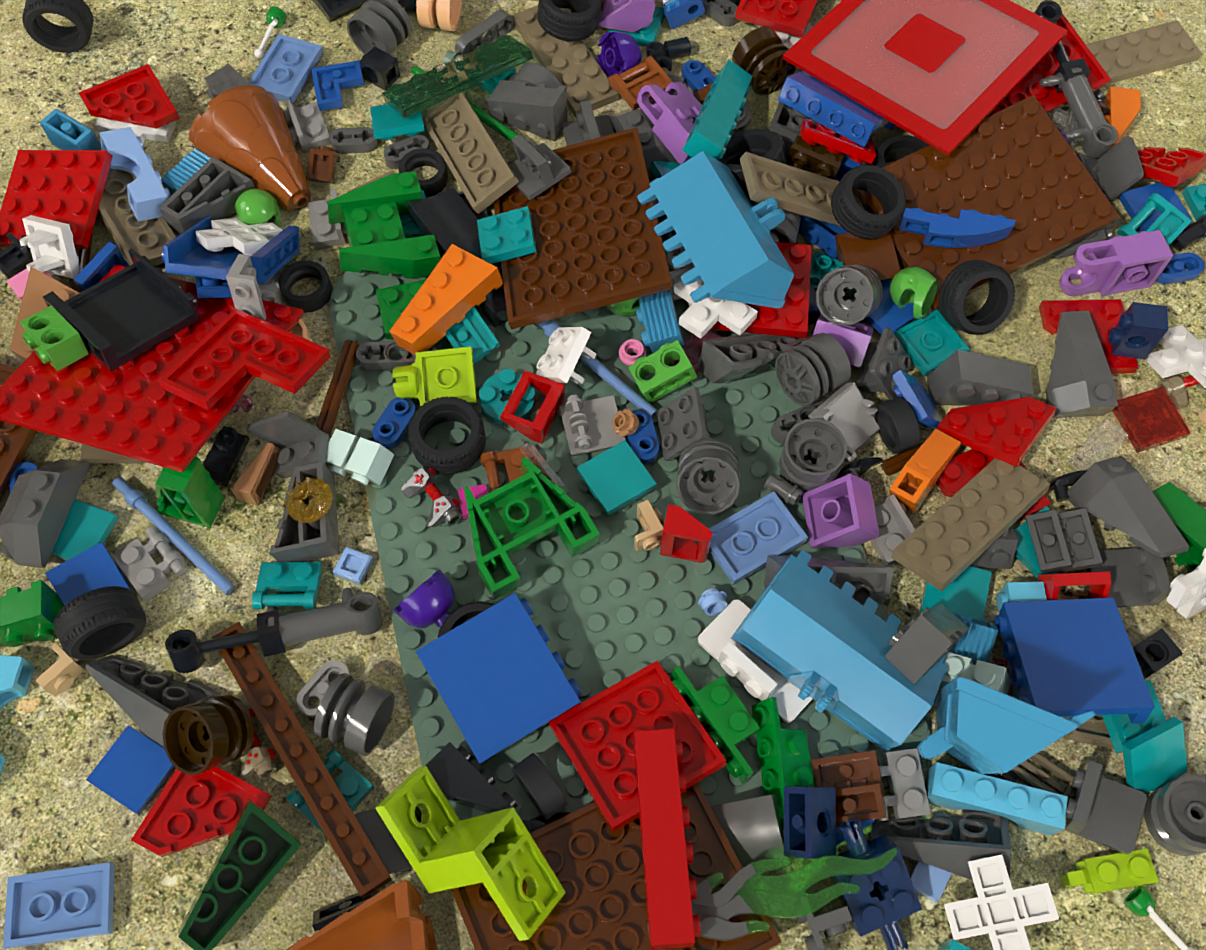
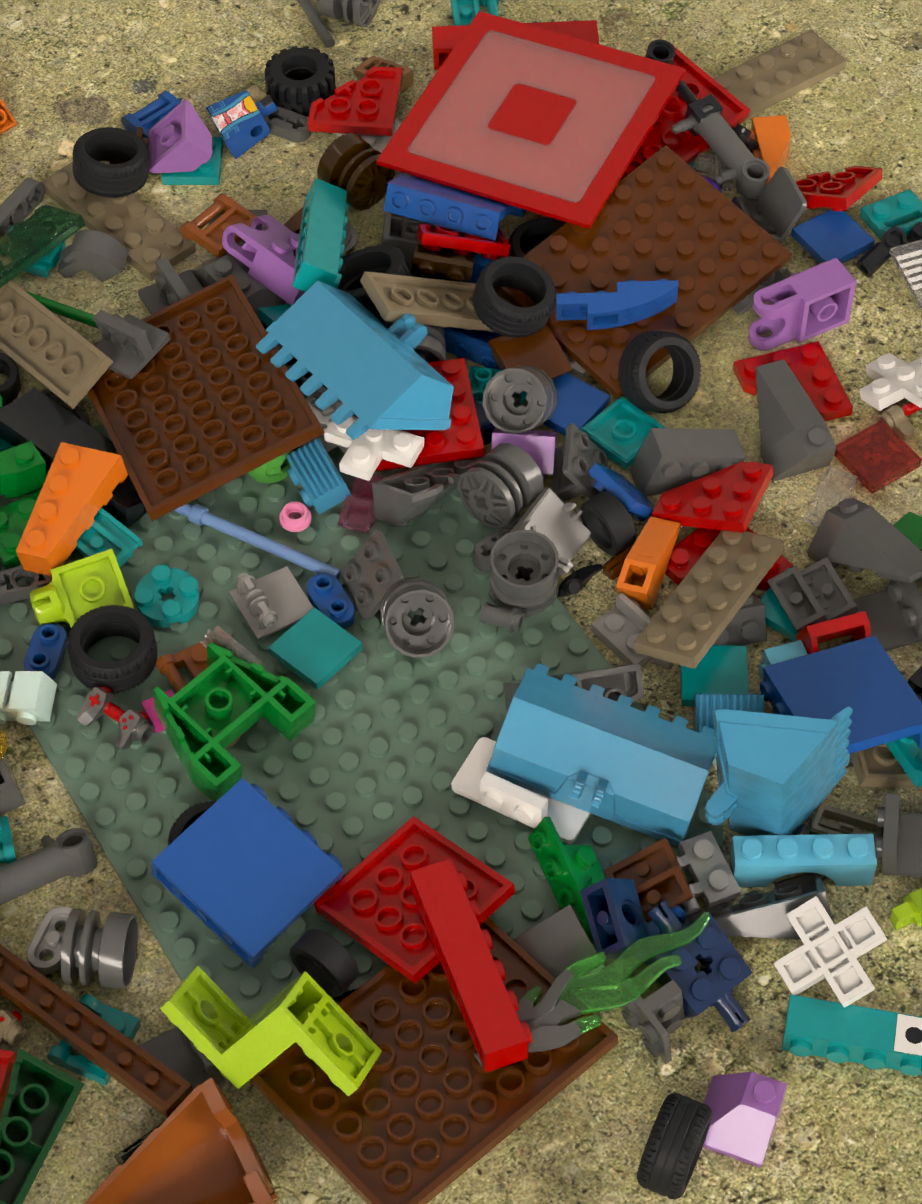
camera: 15 degrees left, 10 degrees down
light blue tile [333,547,374,585] -> none
dark purple cylinder [393,569,455,628] -> none
black slope [426,742,518,814] -> none
teal plate [477,206,537,264] -> none
dark grey wedge [487,80,568,142] -> none
red tile [500,371,565,444] -> none
white plate [536,327,597,384] -> none
dark purple cylinder [597,32,642,78] -> none
medium nougat plate [612,409,639,437] -> none
bright green brick [628,340,697,403] -> none
tan bracket [634,500,663,552] -> none
black bar [646,37,691,71] -> none
red tile [660,504,712,563] -> none
green bracket [670,666,760,784] -> none
blue plate [681,60,715,93] -> none
light blue plate [698,588,727,616] -> none
medium blue plate [709,491,808,585] -> none
medium lavender slope [802,474,880,549] -> none
dark grey wedge [884,603,970,684] -> none
bright green helmet [890,266,938,319] -> none
light blue tile [910,861,952,903] -> none
black bar [1049,470,1087,502] -> none
dark blue brick [1108,302,1168,360] -> none
teal plate [1117,193,1192,246] -> none
blue plate [1155,252,1205,284] -> none

